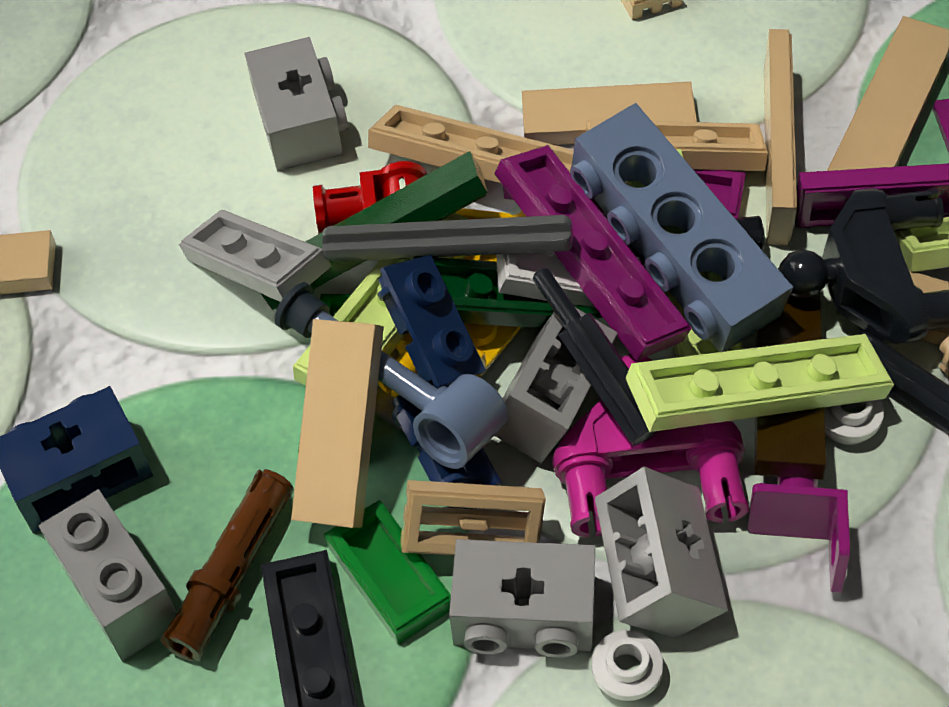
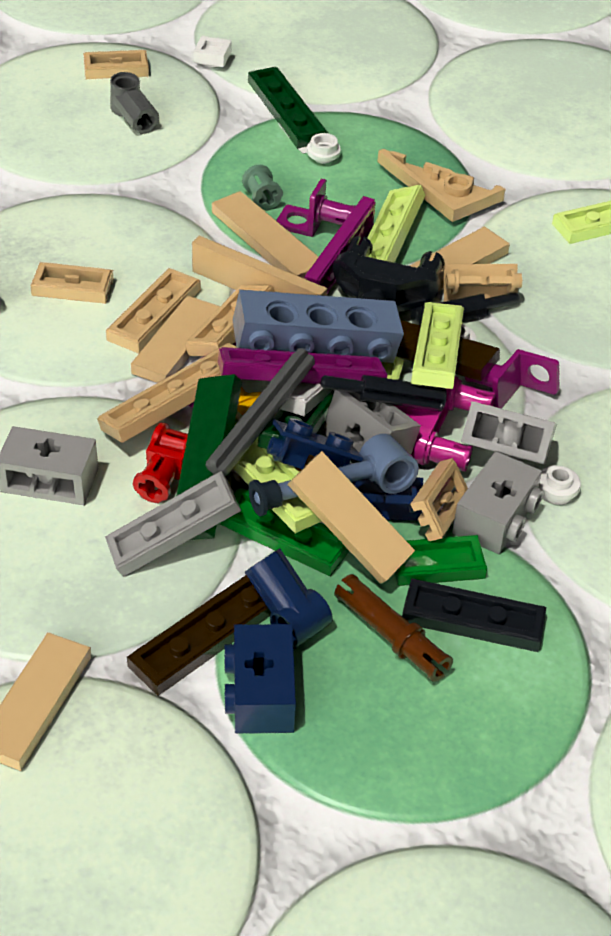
camera: 70 degrees left, 10 degrees down
light grey brick [38,489,177,662] -> none
none -> tan tile [106,268,201,354]
none -> dark brown tile [127,575,272,696]
none -> dark blue piece [245,548,333,649]

